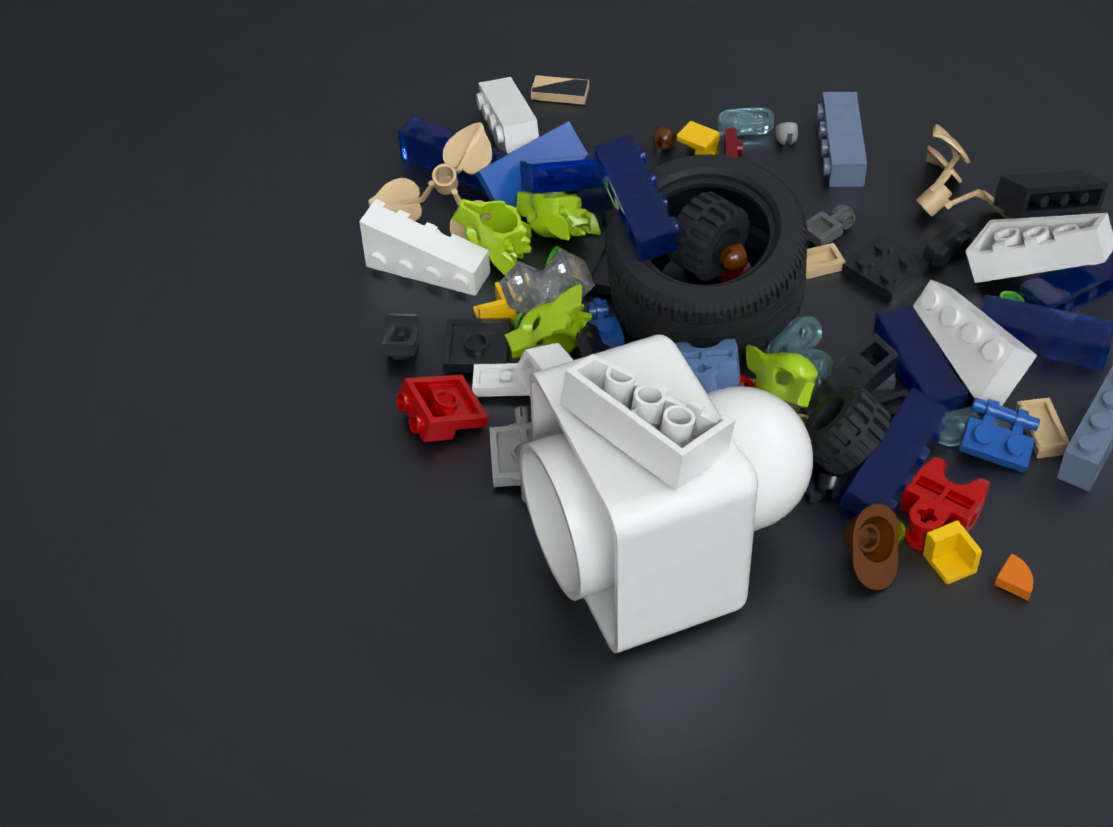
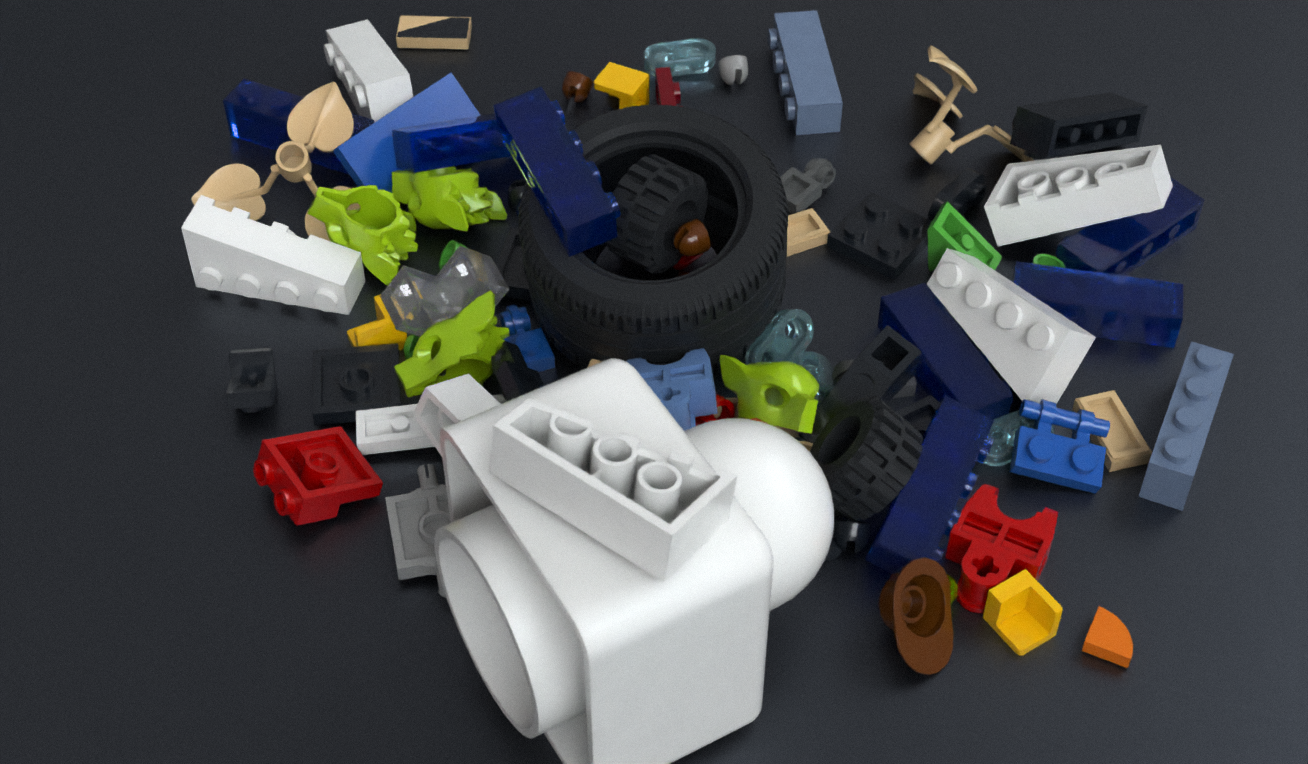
camera: 10 degrees left, 0 degrees up
none -> bright green slope [927,201,1002,272]

